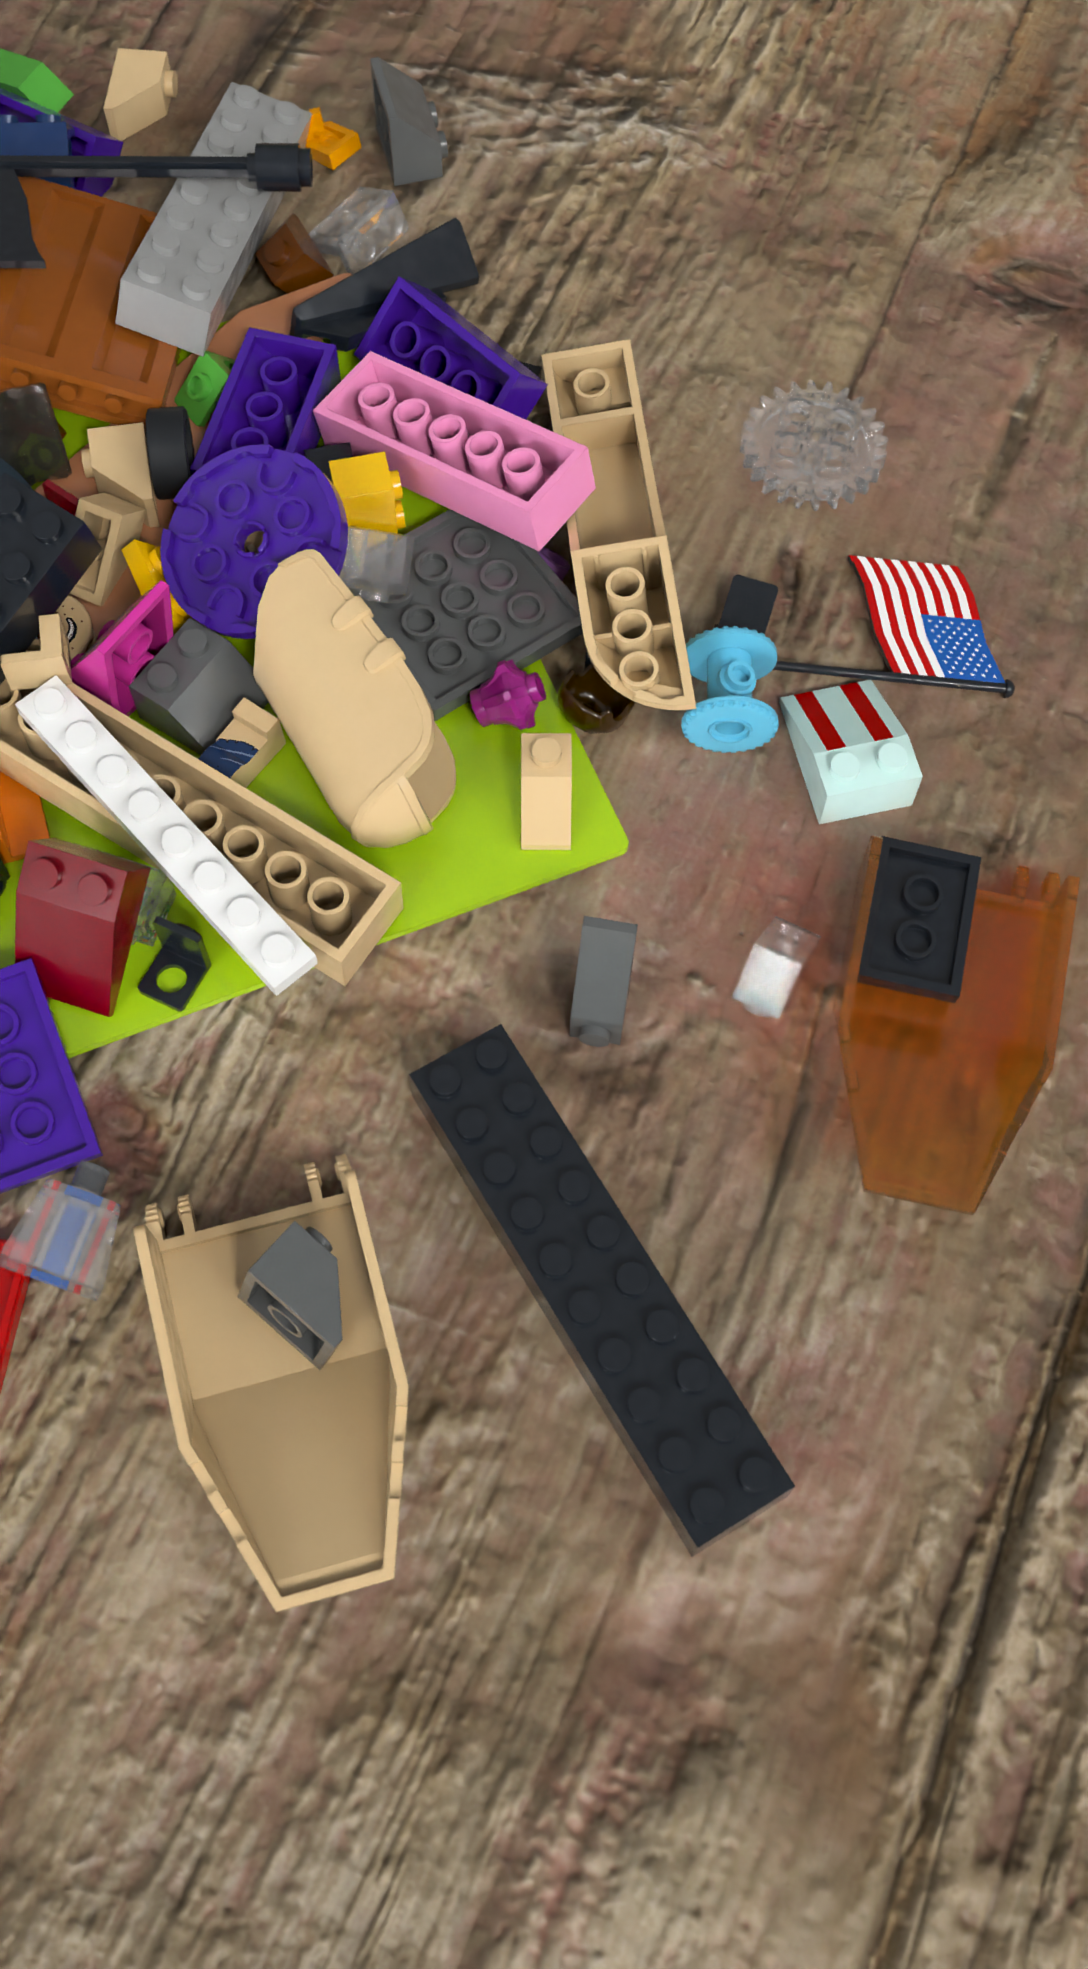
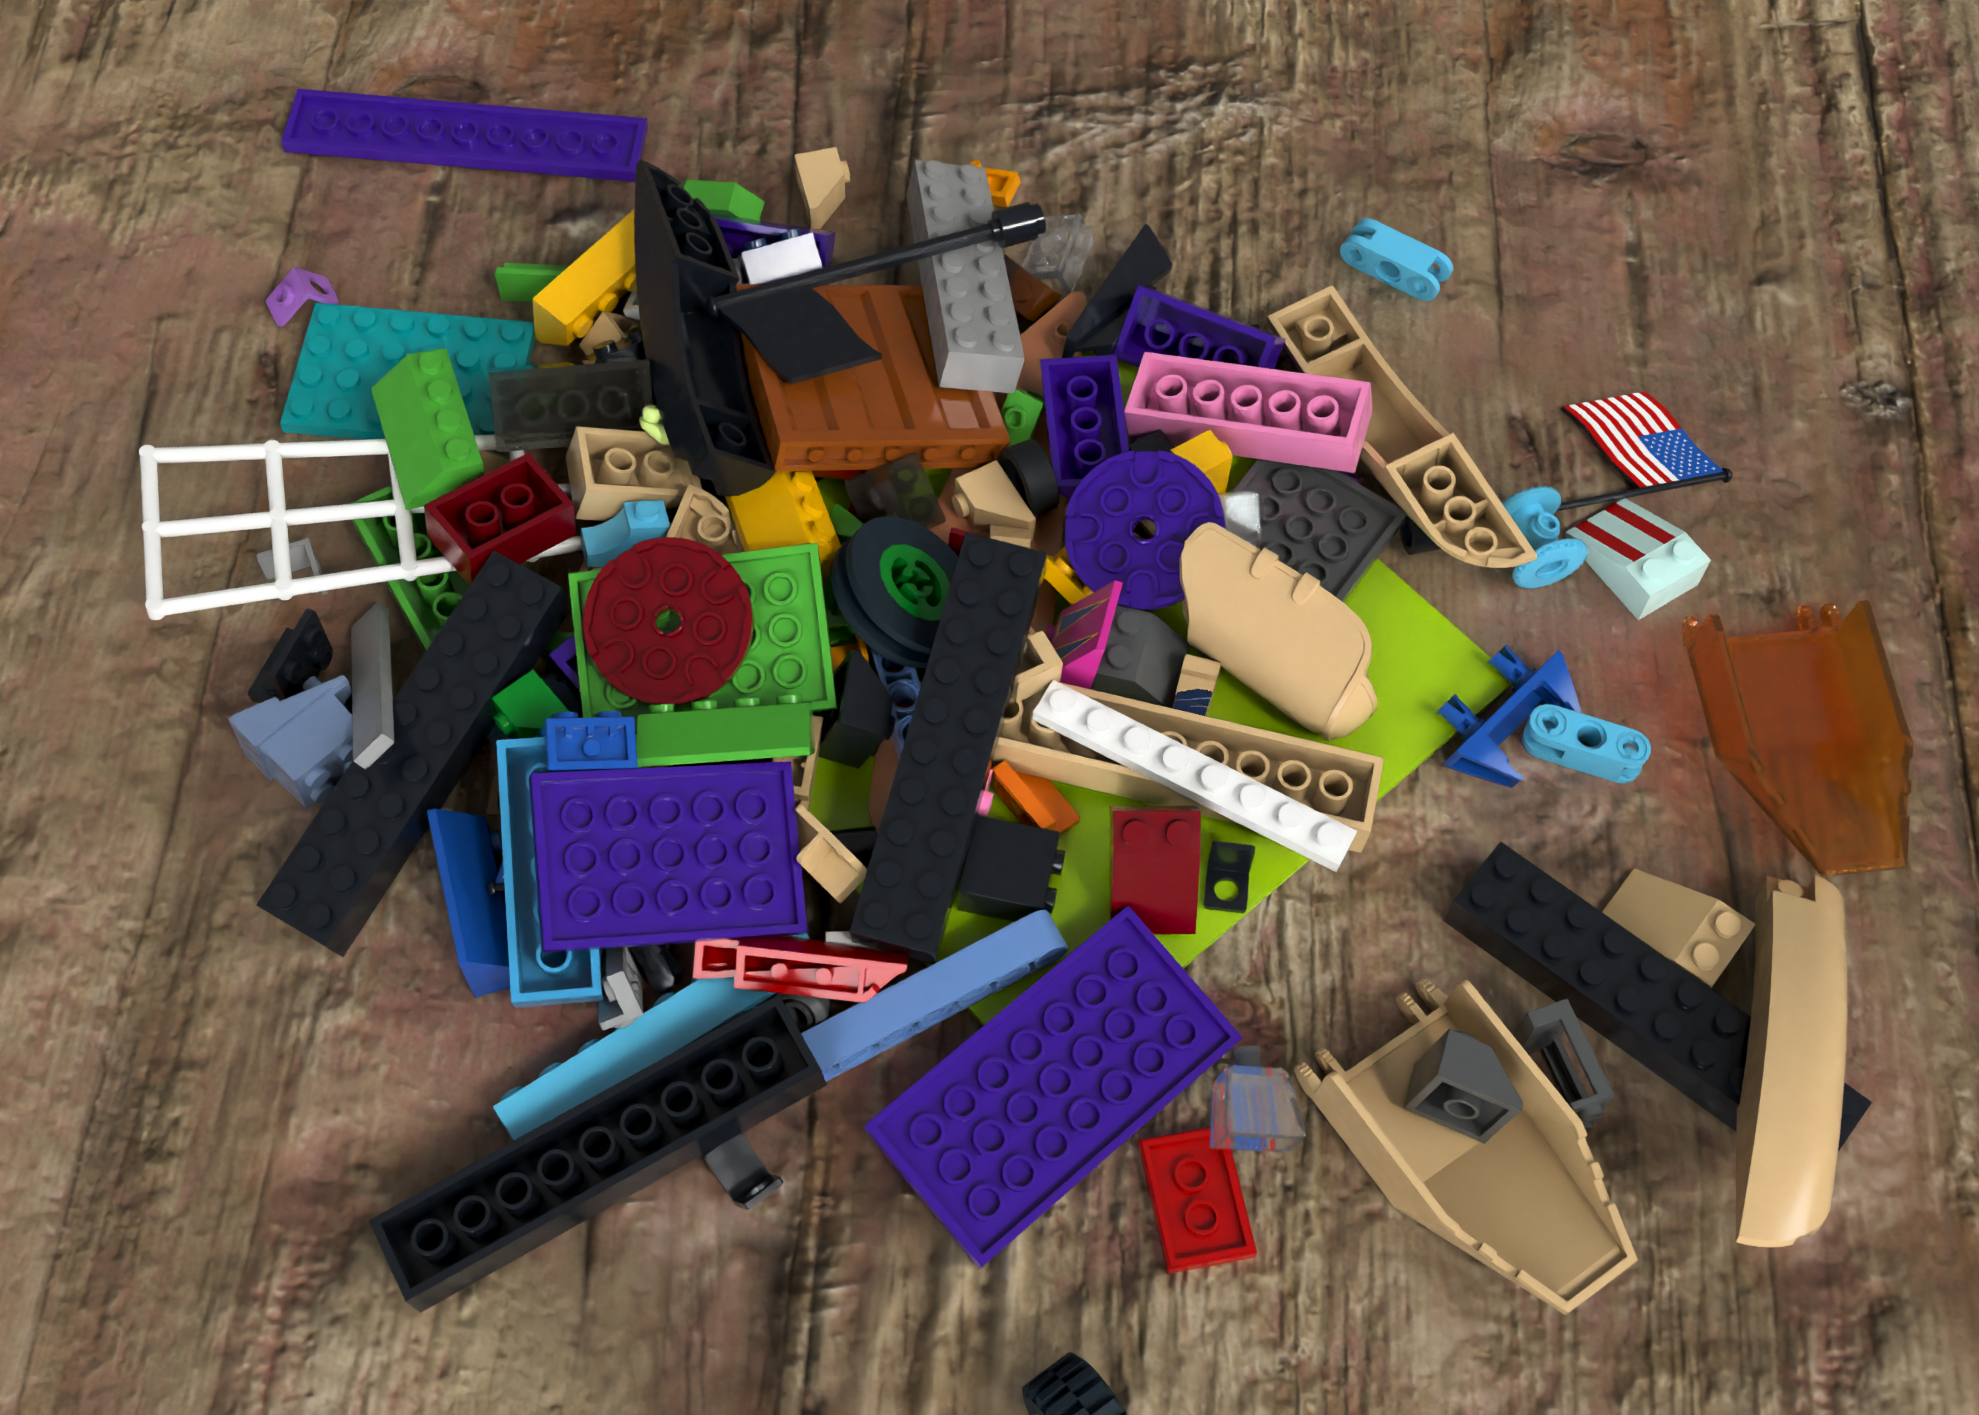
camera: 20 degrees left, 5 degrees down
dark grey slope [370,57,448,186] -> none
magenta rock [470,659,546,730] -> none
tan slope [521,733,572,850] -> none
dark brown hair [558,663,635,734] -> none
dark grey slope [570,916,638,1047] -> none
black bracket [714,575,778,634] -> none
clear slope [732,916,821,1019] -> none
clear gear [740,380,888,511] -> none
black plate [854,836,981,1003] -> none
none -> medium azure piece [1340,218,1453,301]
none -> blue hose [1437,644,1582,788]
none -> dark grey panel [1513,998,1614,1133]
none -> medium azure piece [1521,704,1651,784]
none -> tan slope [1602,868,1756,989]
none -> tan slope [1736,875,1848,1247]

